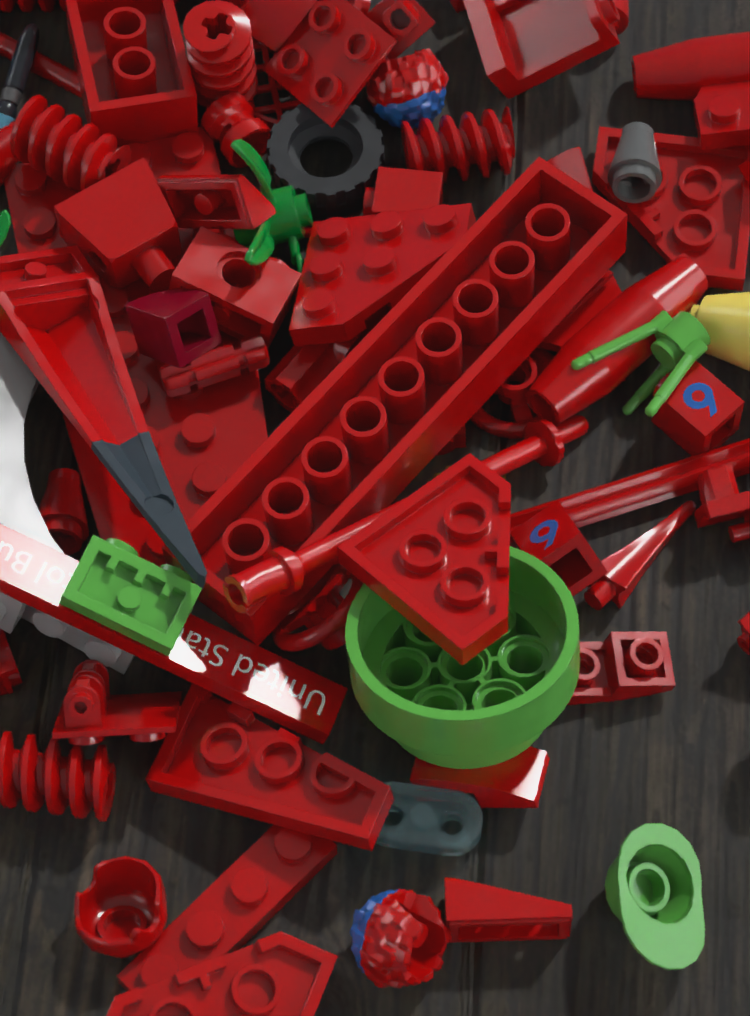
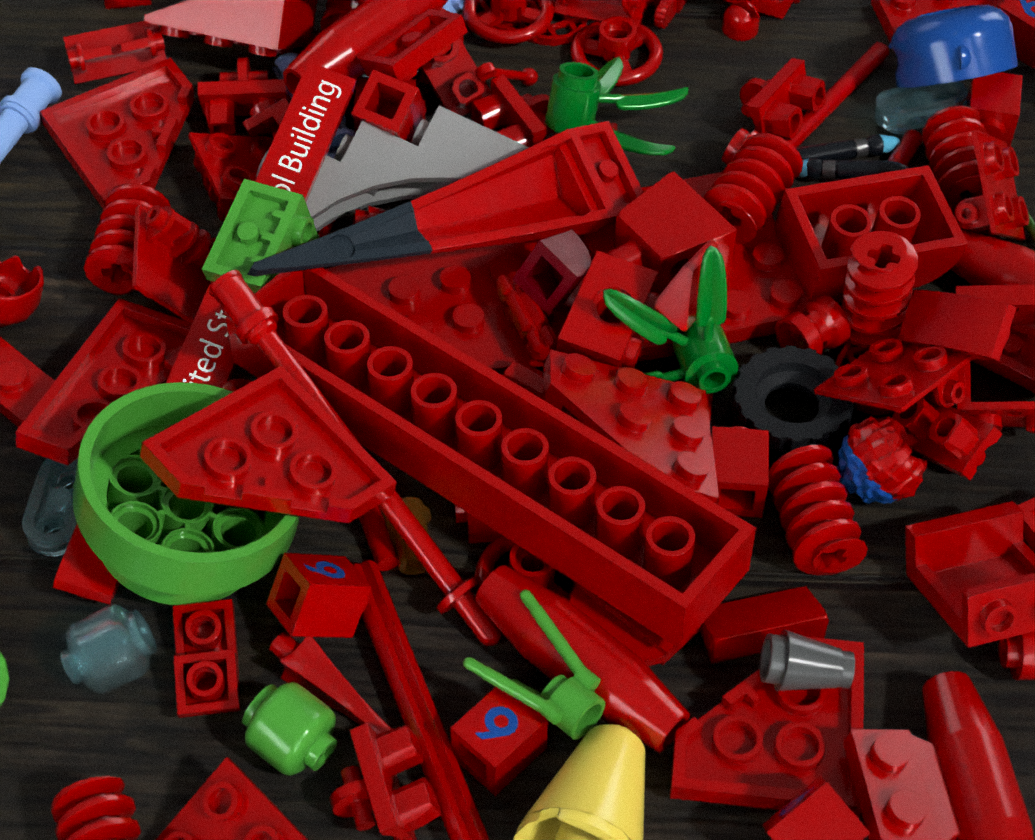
camera: 85 degrees right, 10 degrees down
none -> clear light blue head [60,604,156,694]
none -> bright green head [242,682,337,776]

